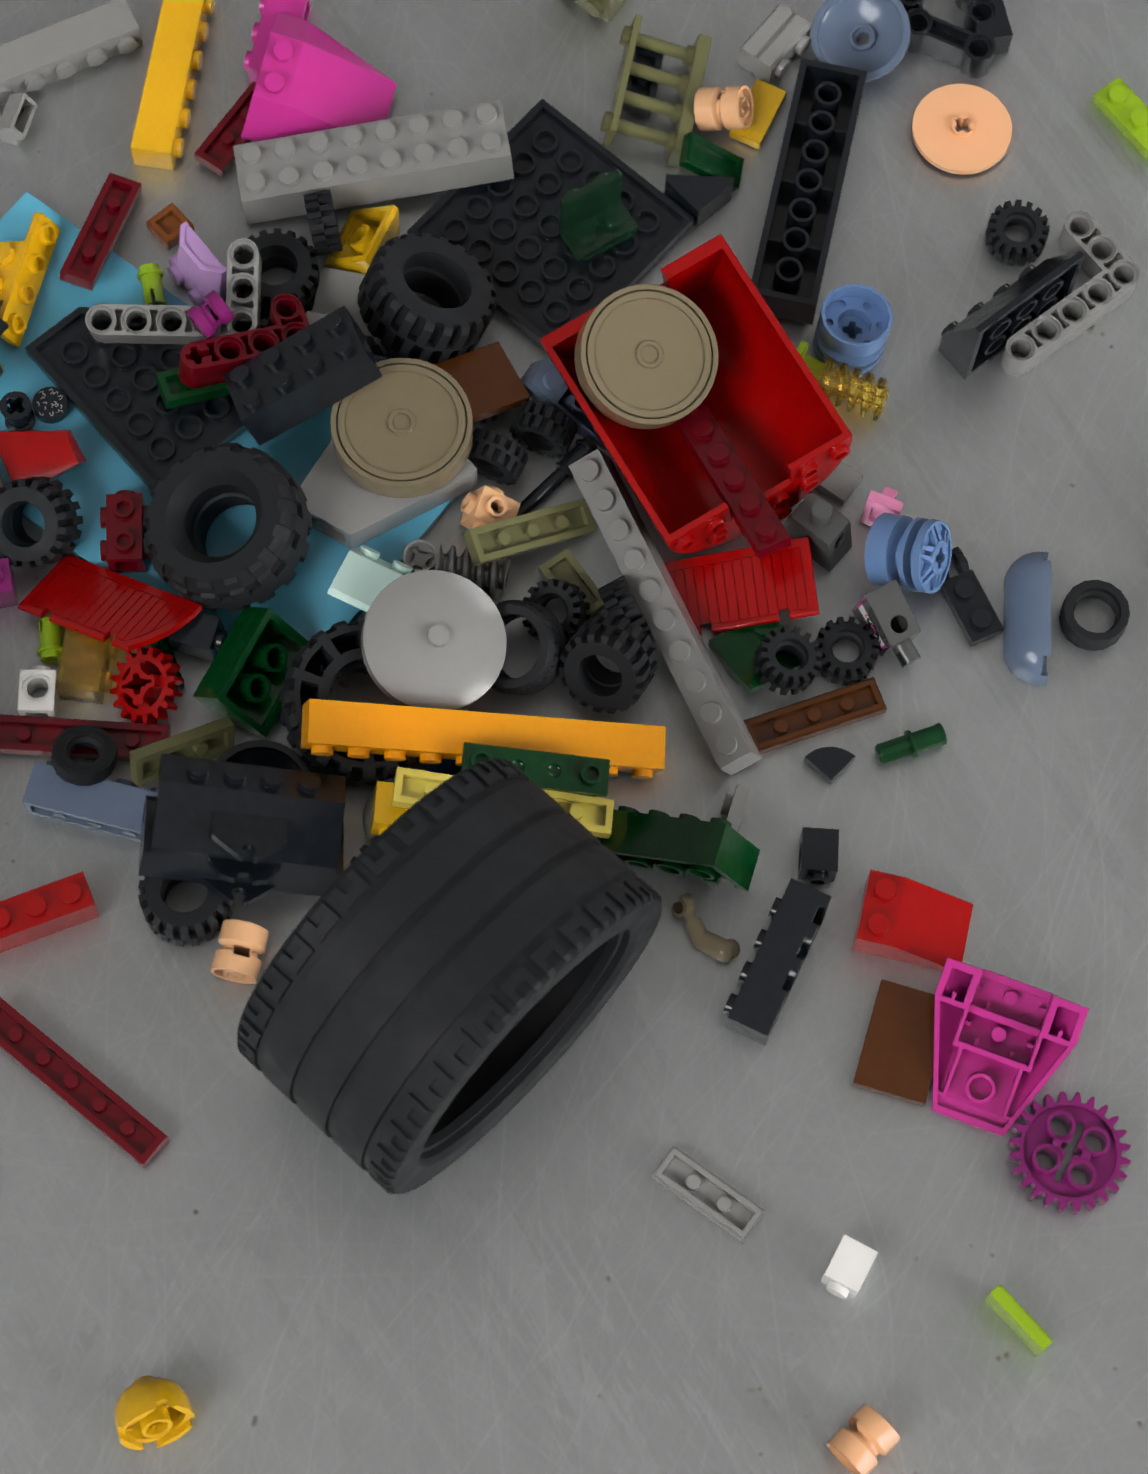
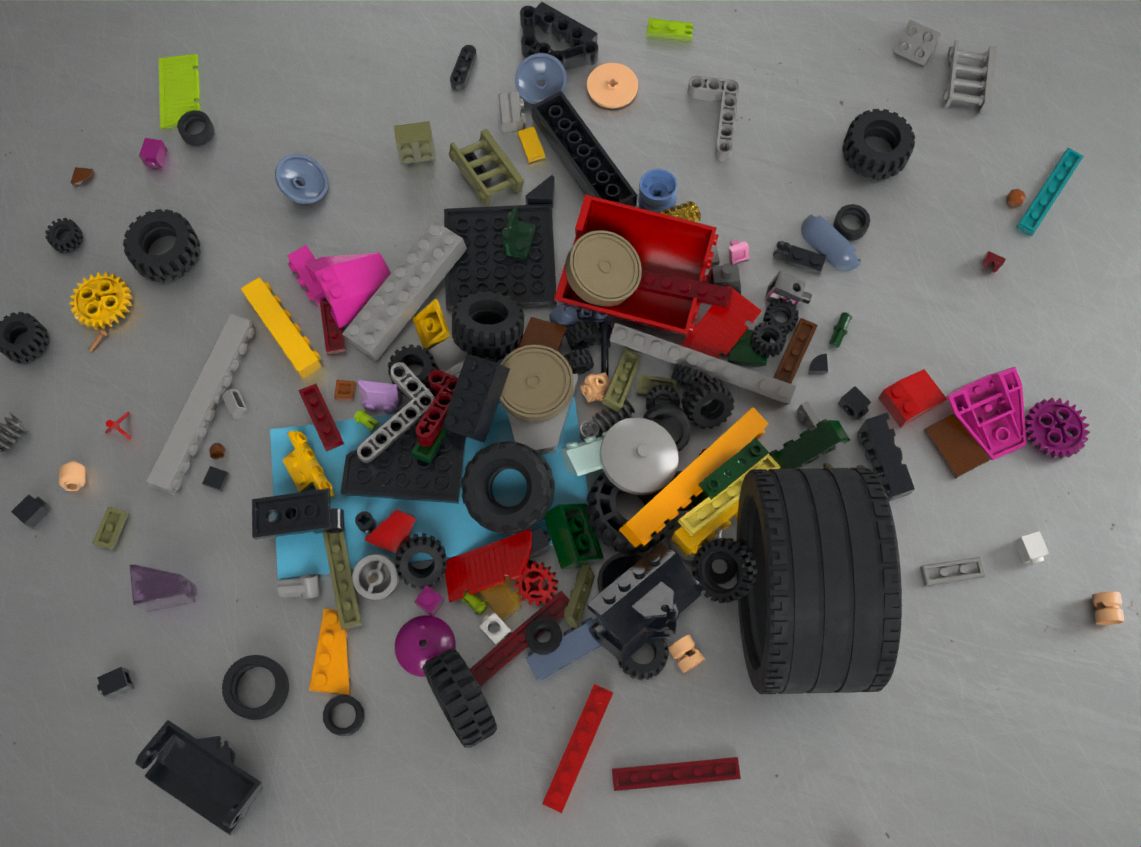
camera: 40 degrees left, 0 degrees up
black tile [33,387,69,424] -> none
dark red brick [100,490,151,573] -> none
magenta wheel [186,290,235,339] -> none
black tyre [303,189,343,256] -> none
dark green tile [679,132,744,192] -> none
light nougat wheel [694,85,754,131] -> none
medium blue wheel [865,513,952,594] -> none
black slope [938,251,1085,379] -> none
lime tile [984,1285,1053,1356] -> none
black tyre [985,199,1049,266] -> none

